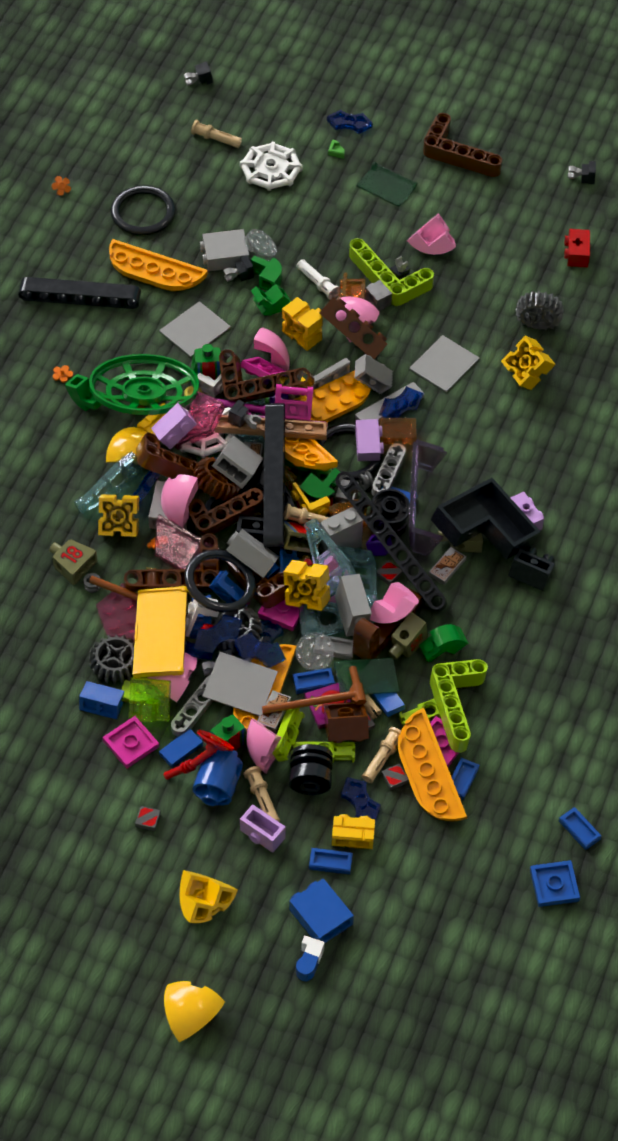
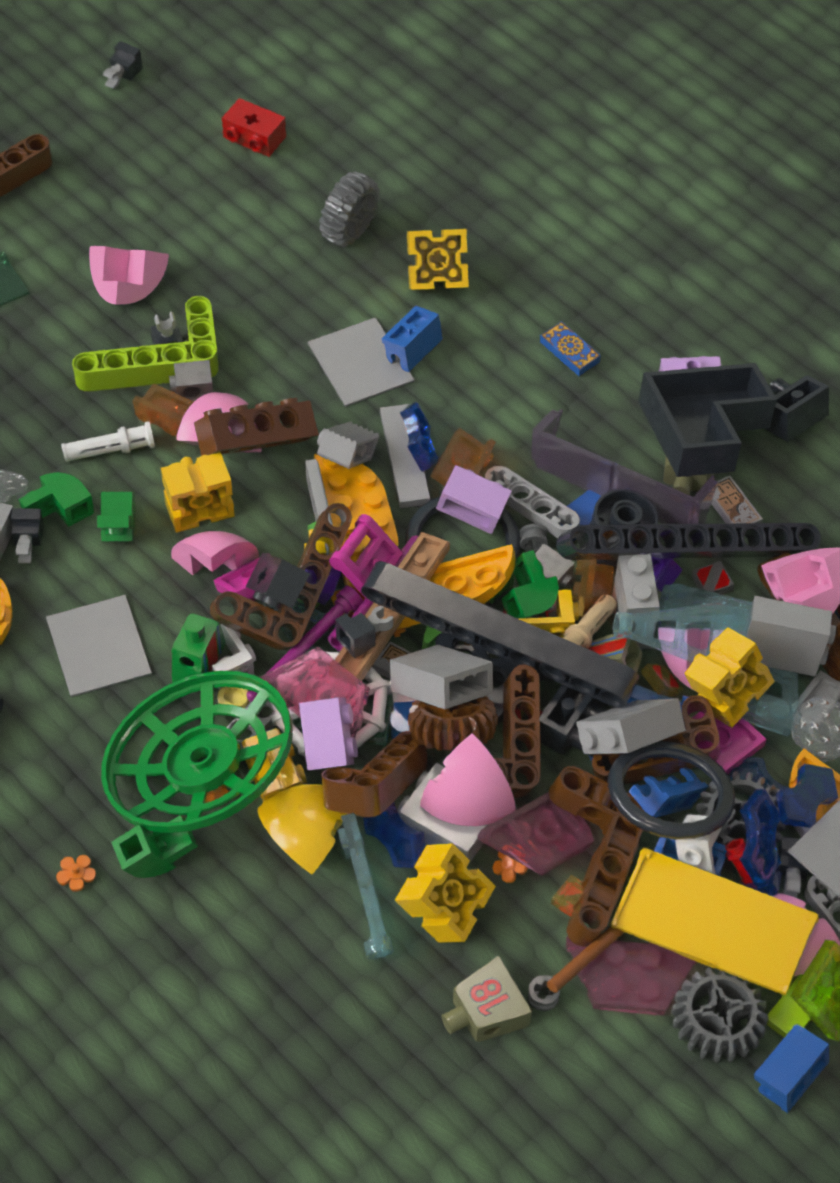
camera: 65 degrees left, 0 degrees up
none -> black brick [245,553,310,609]
none -> blue hinge [381,306,443,372]
none -> tile [540,321,601,376]

